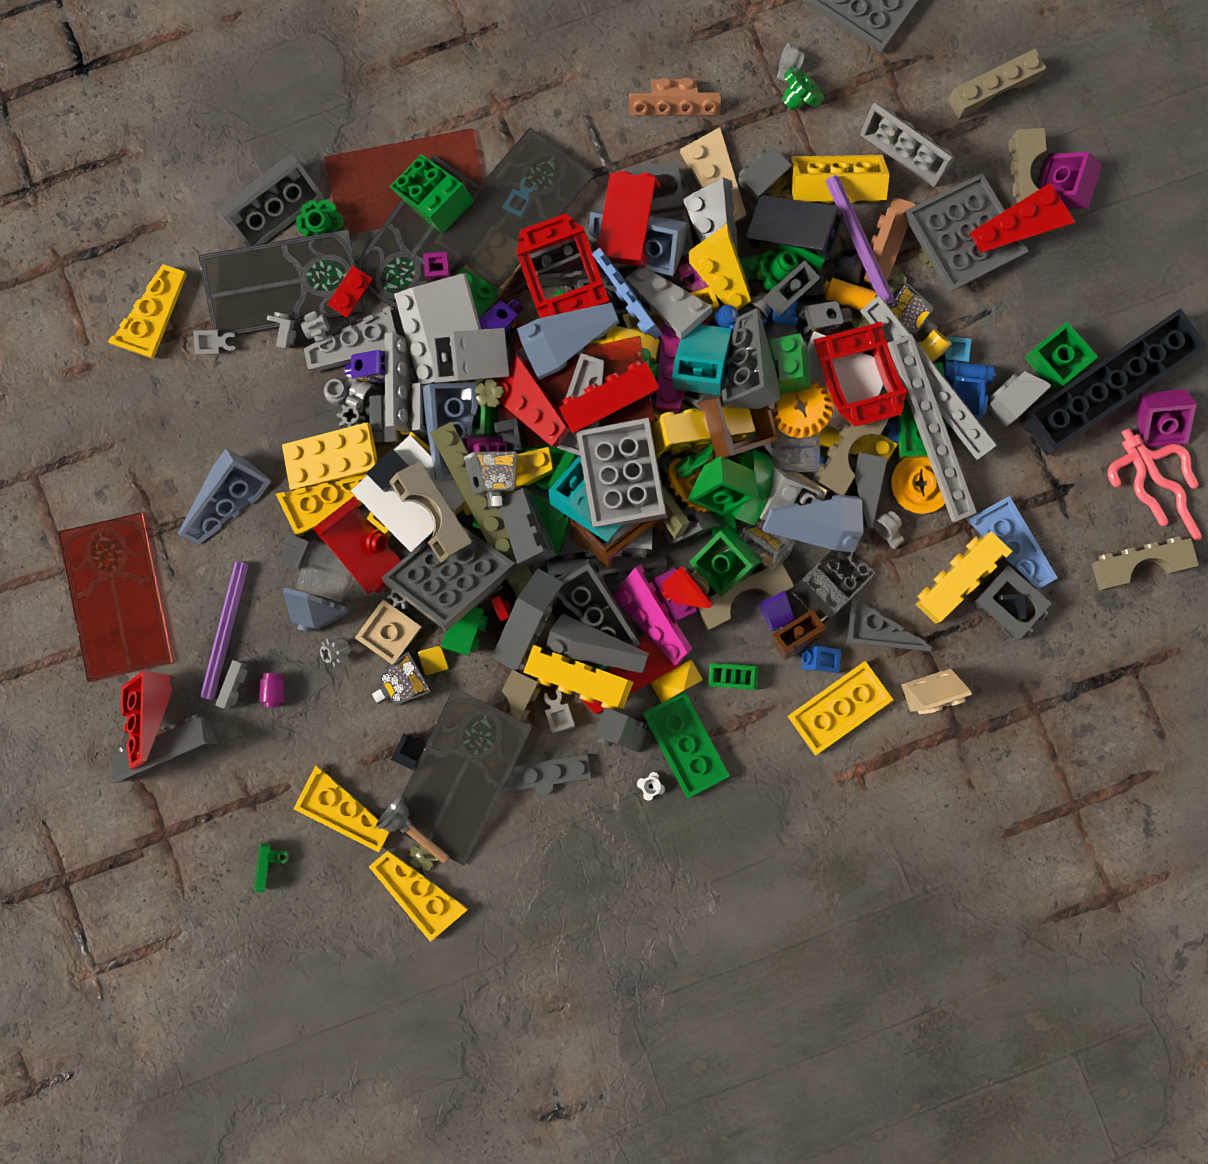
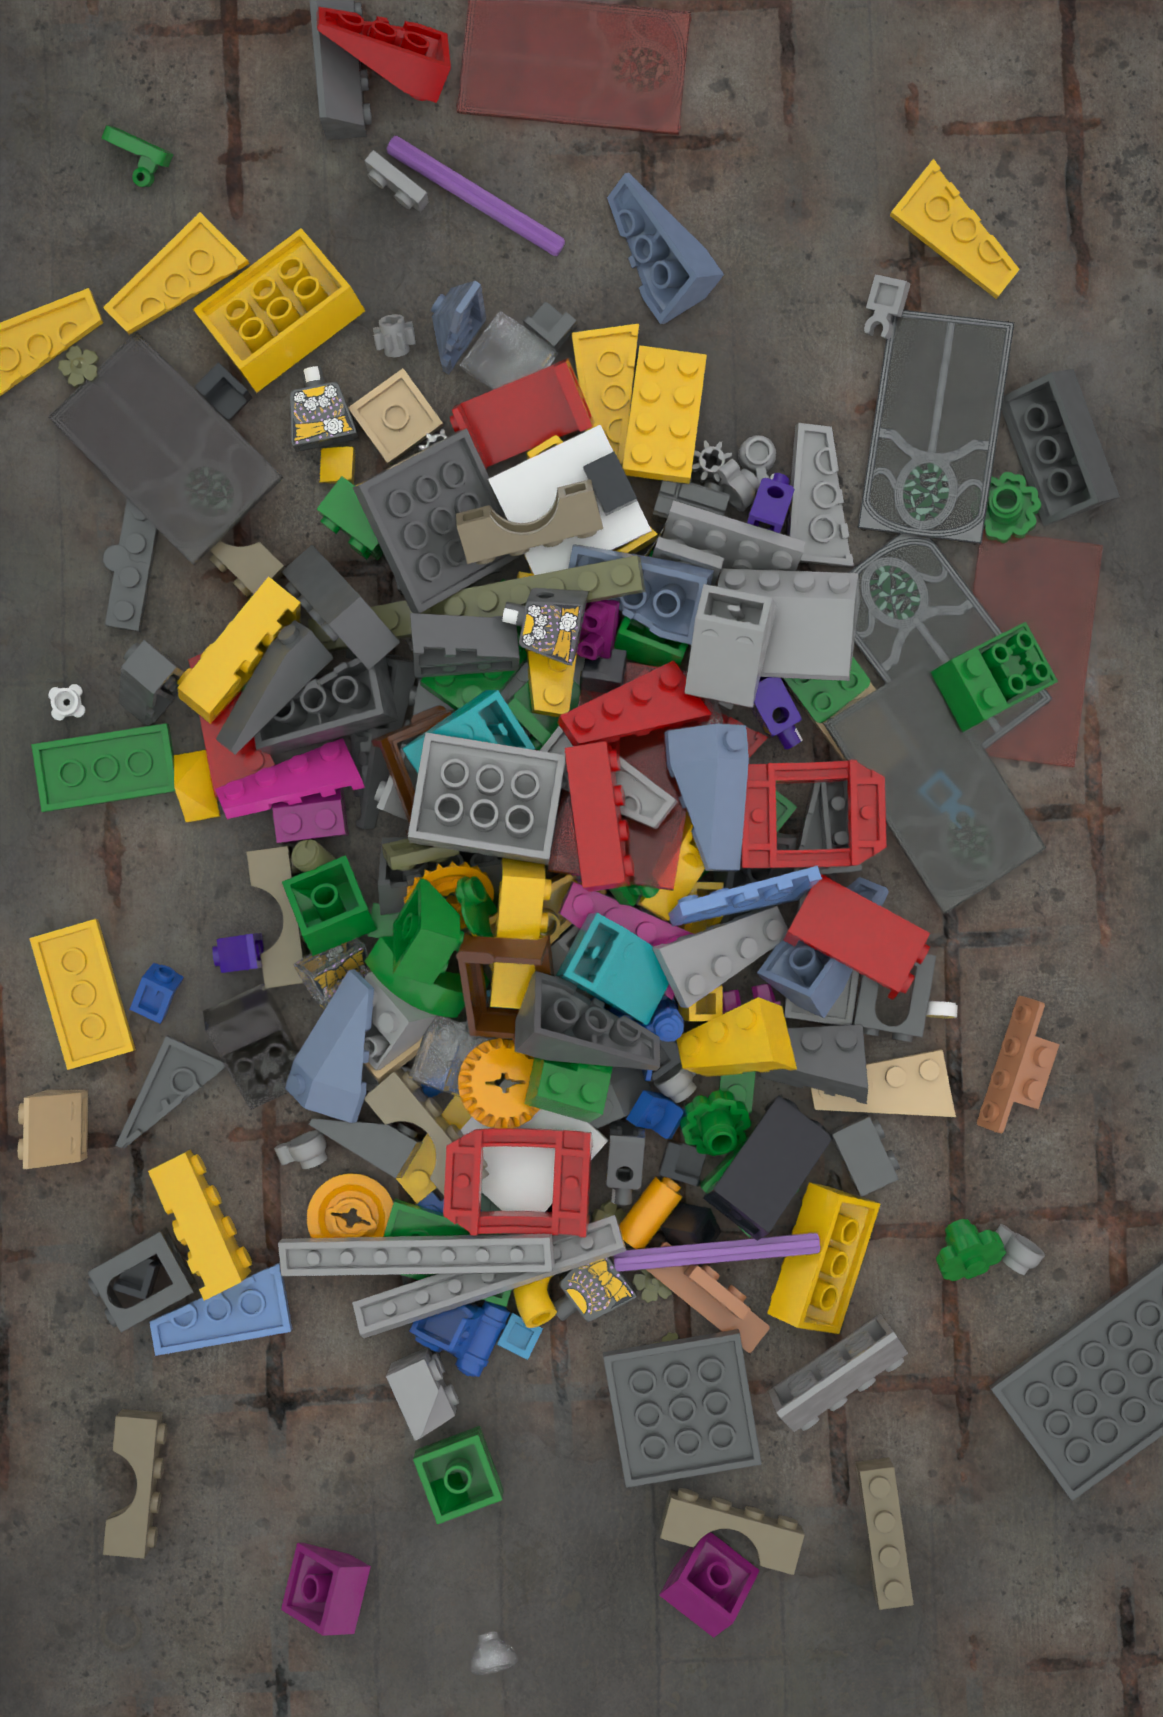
camera: 105 degrees right, 5 degrees up
magenta brick [259,673,285,708] -> none
light grey bracket [267,312,296,348] -> none
light grey gear [301,311,330,342] -> none
red plate [327,266,373,318] -> none
red plate [366,529,388,553] -> none
dark grey piece [376,797,449,863] -> none
magenta brick [423,252,451,283] -> none
olive plant [475,379,504,408] -> none
red plate [490,596,512,625] -> none
light grey plate [544,689,575,735] -> none
red slope [661,566,715,609] -> none
green slope [708,663,759,690] -> none
dark grey brick [763,260,820,316] -> none
reddish brown brick [772,610,826,661] -> none
red wing [969,182,1075,253] -> none
black brick [1020,308,1208,456] -> none
coral plant [1107,428,1202,541] -> none
none -> yellow slope [193,228,365,393]
none -> clear brick [470,1632,518,1675]
none -> white tile [926,1001,958,1018]

